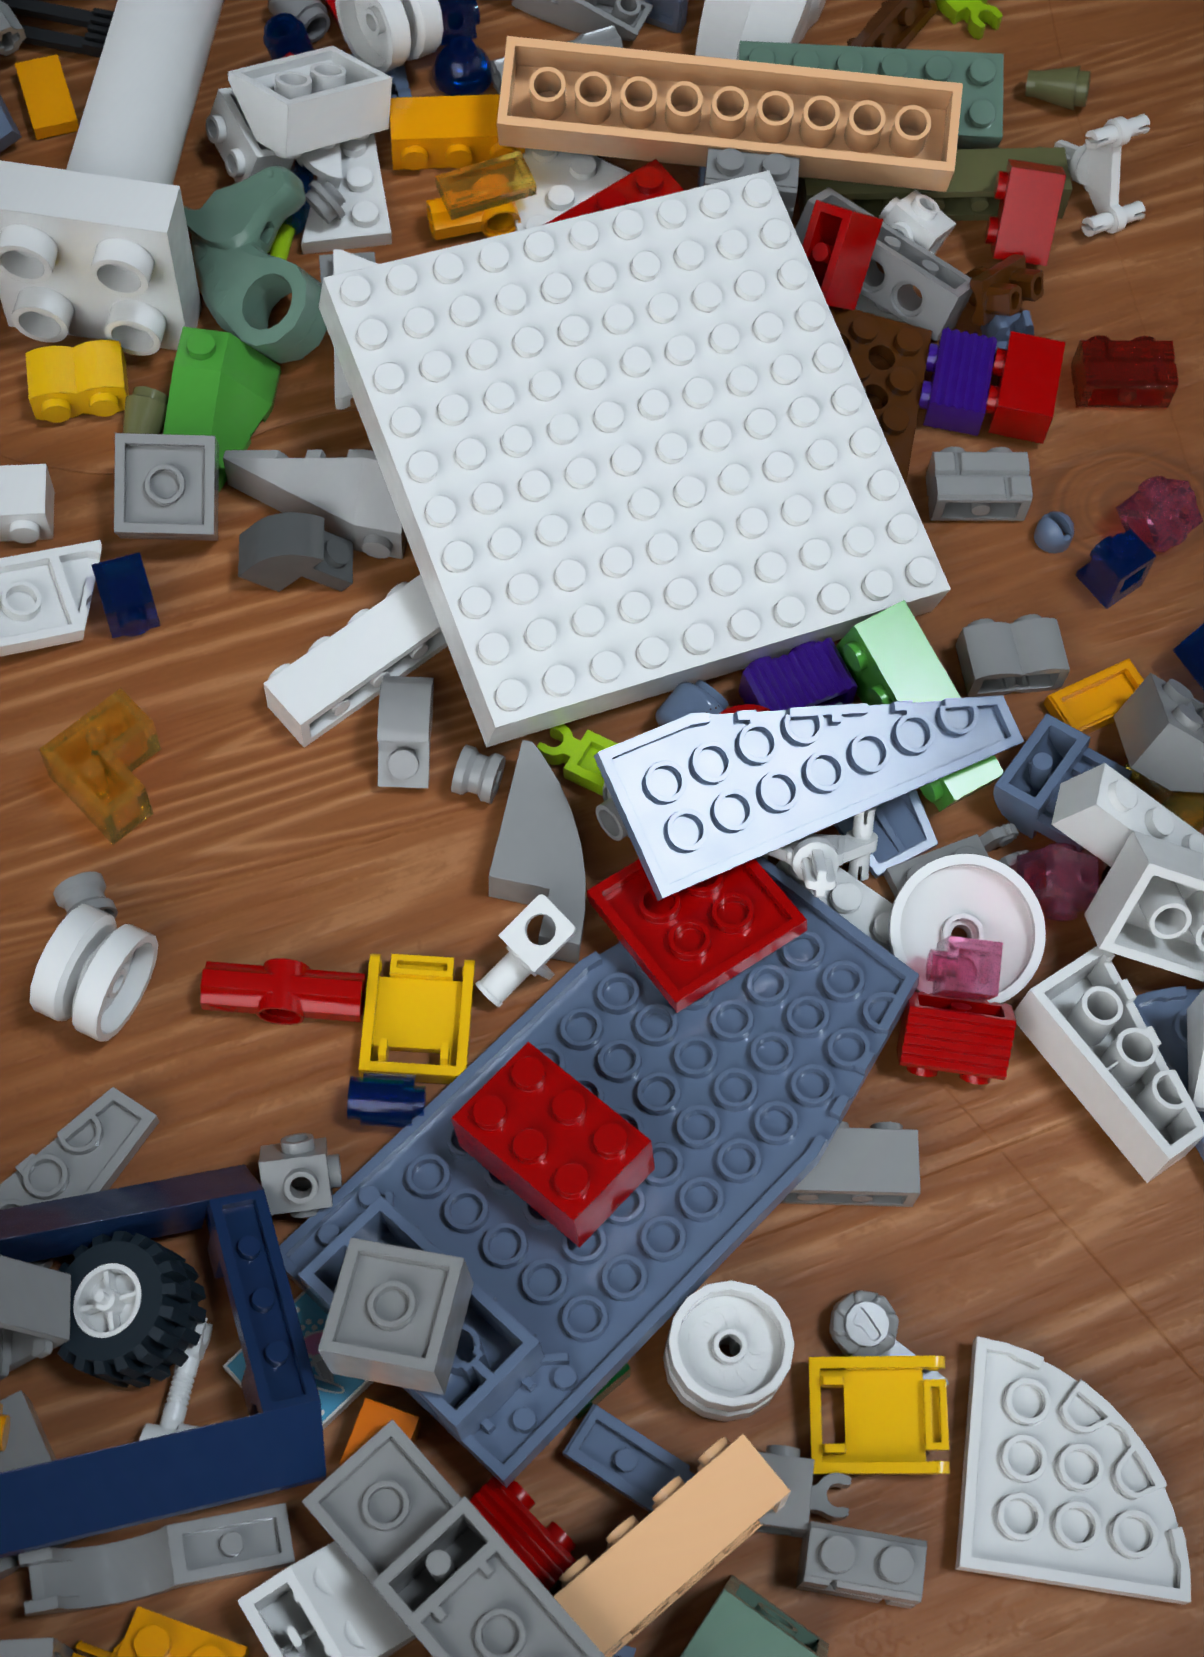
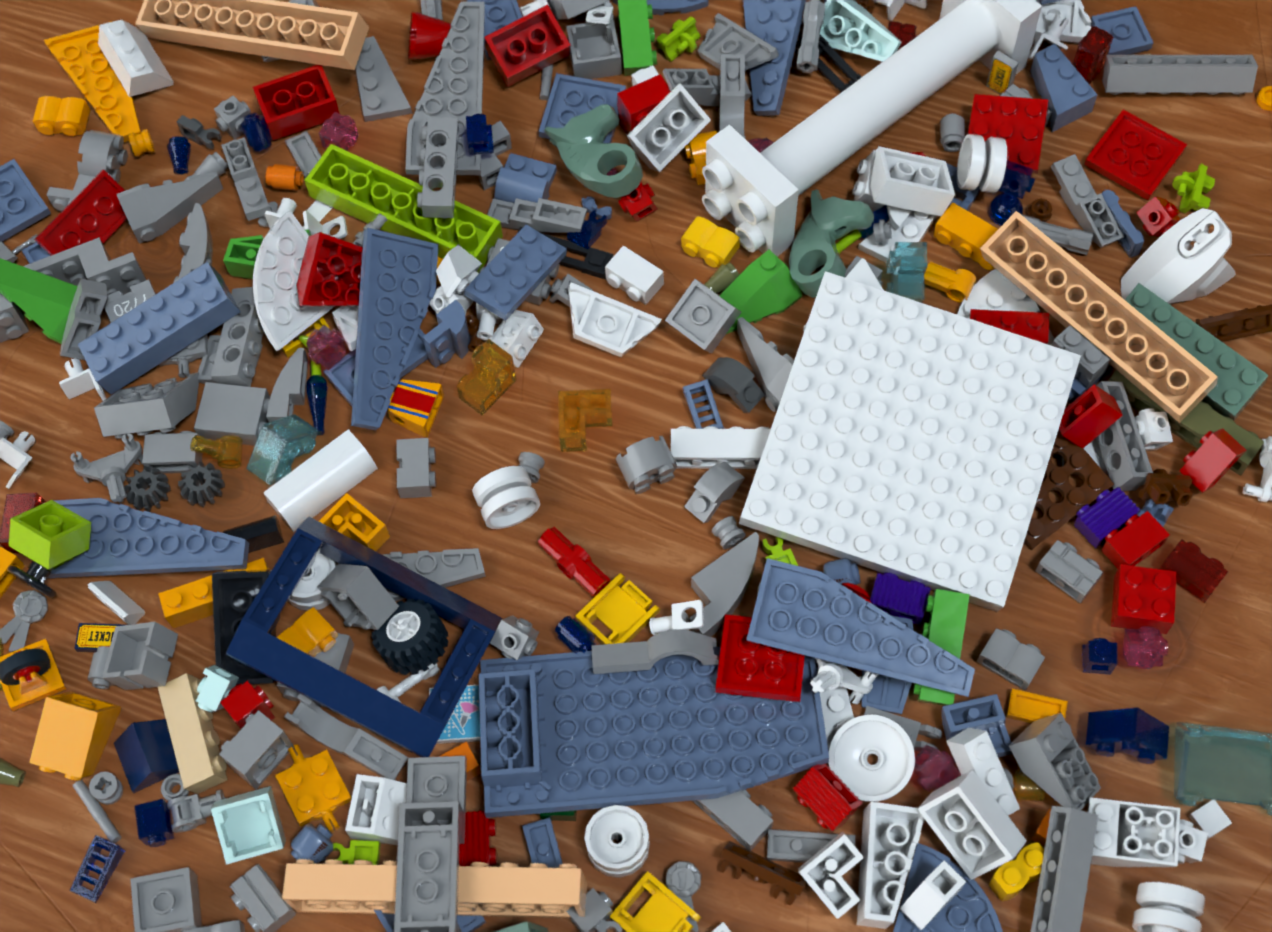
camera: 50 degrees right, 0 degrees up
light orange tile [14,54,79,140] -> none
clear blue brick [91,552,160,639] -> none
clear blue brick [263,13,315,60] -> none
light grey container [318,1237,474,1395] -> none
clear yellow tile [435,150,536,220] -> none
red brick [451,1041,655,1248] -> none
clear pink brick [926,936,1003,1002] -> none
sand blue hinge [1034,511,1074,554] -> none
none -> light grey piece [591,629,719,674]
none -> light grey brick [616,436,677,494]
none -> sand blue slope [682,379,724,429]
none -> reddish brown plate [720,841,807,905]
none -> light grey tile [767,829,855,863]
none -> white brick [798,831,864,919]
none -> clear light blue brick [886,242,927,303]
none -> reddish brown plate [1028,198,1052,221]
none -> red brick [1111,564,1176,634]

